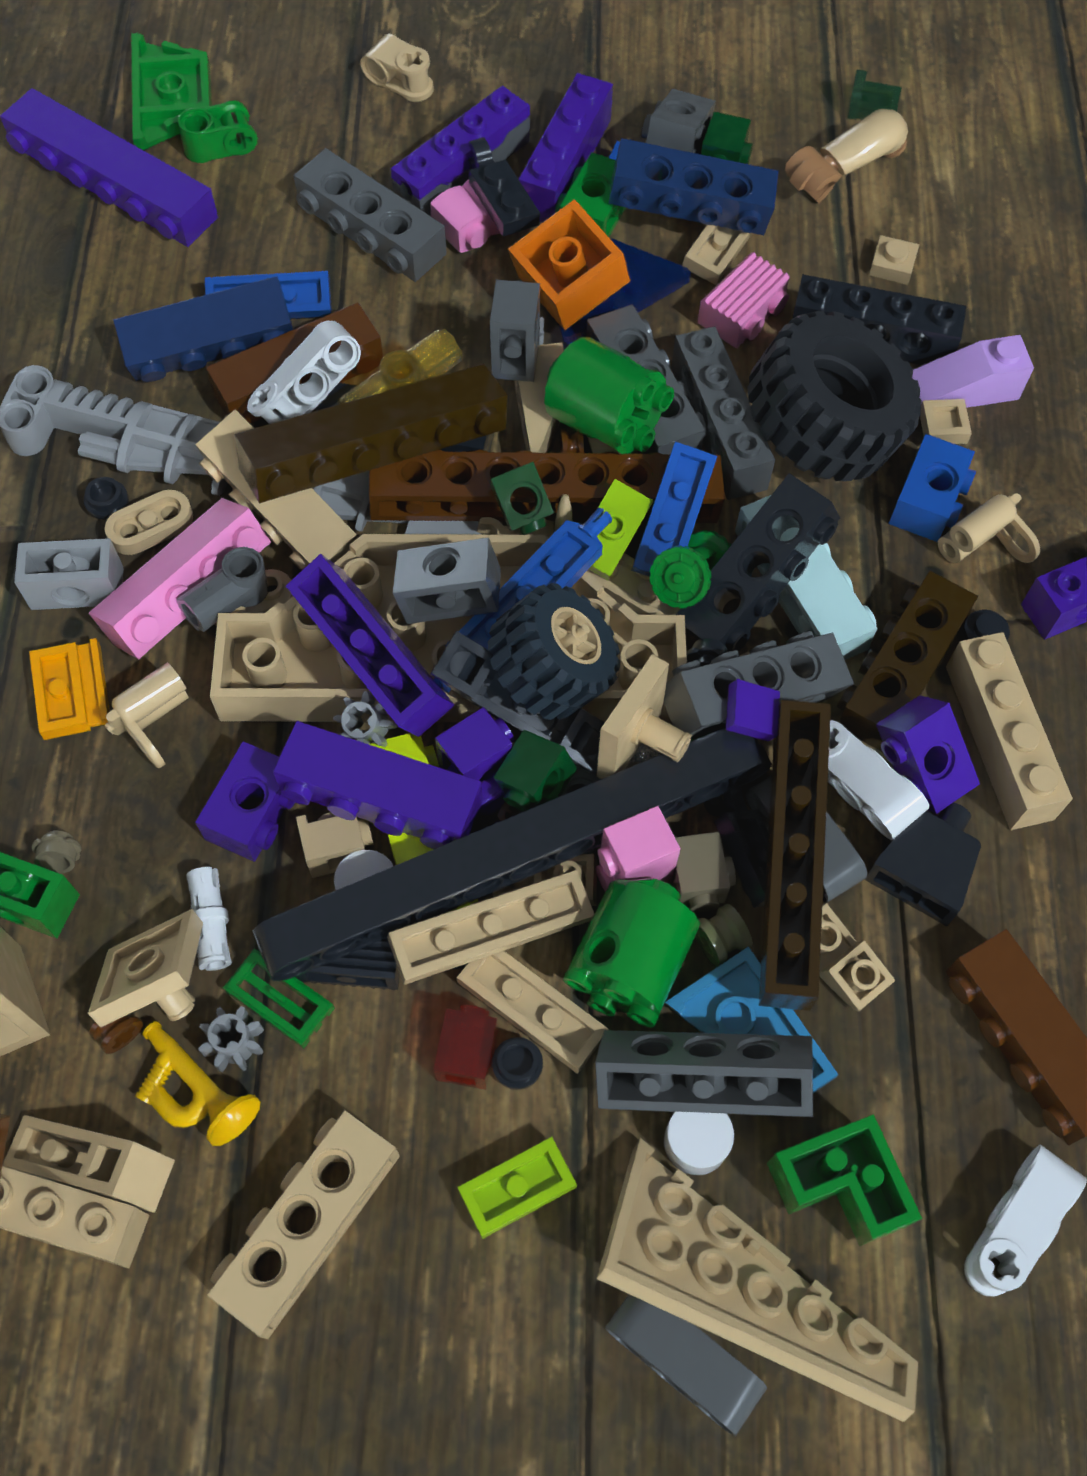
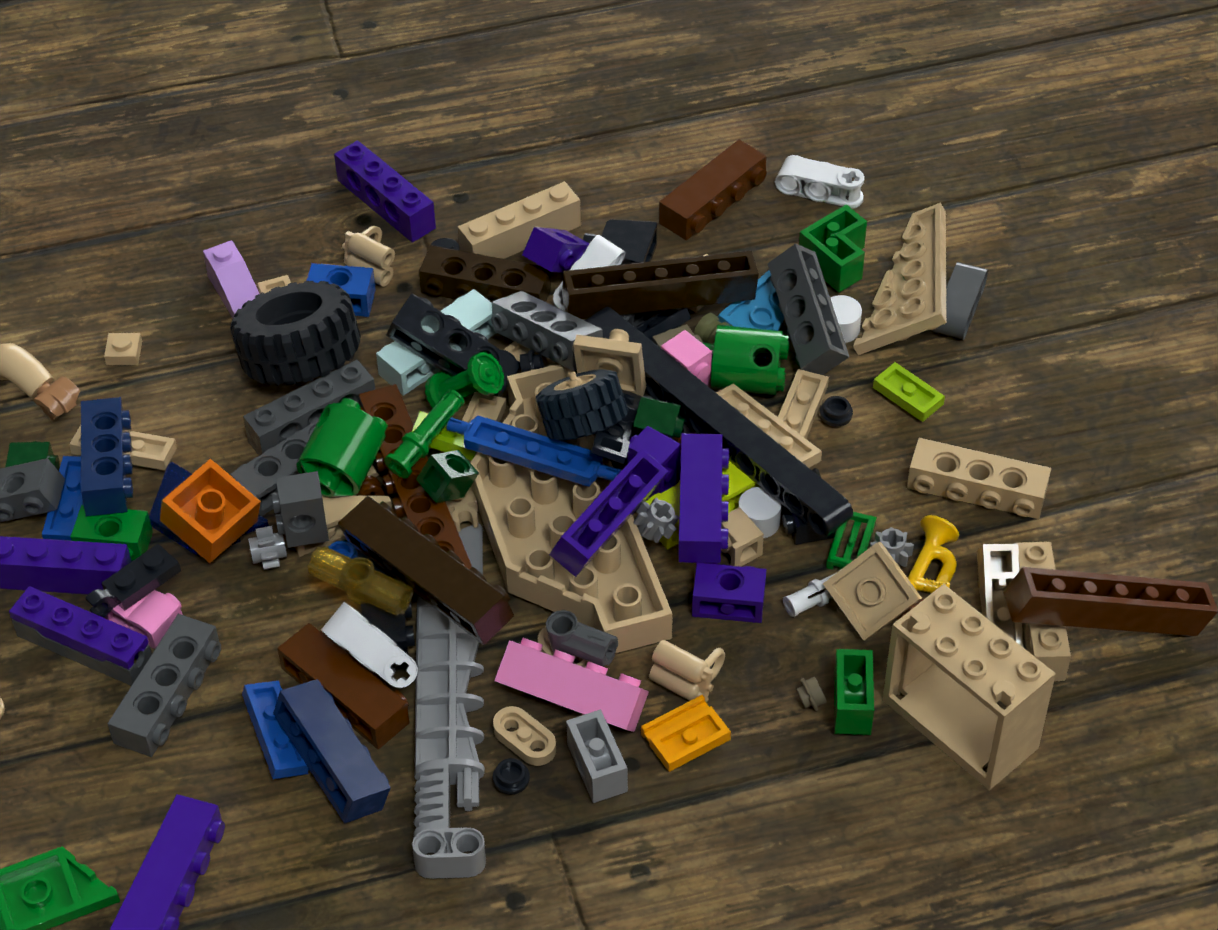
camera: 105 degrees left, 15 degrees down
green piece [178,101,258,163] -> none
tan brick [195,409,358,571] -> none
dark grey brick [393,537,501,624] -> none
clear red brick [433,1005,498,1090] -> none
blue plate [631,441,717,577] -> none
bright pink brick [698,252,790,348] -> none
dark purple tile [726,679,780,741] -> none
black brick [792,274,967,365] -> none
none -> green pin [384,389,465,479]

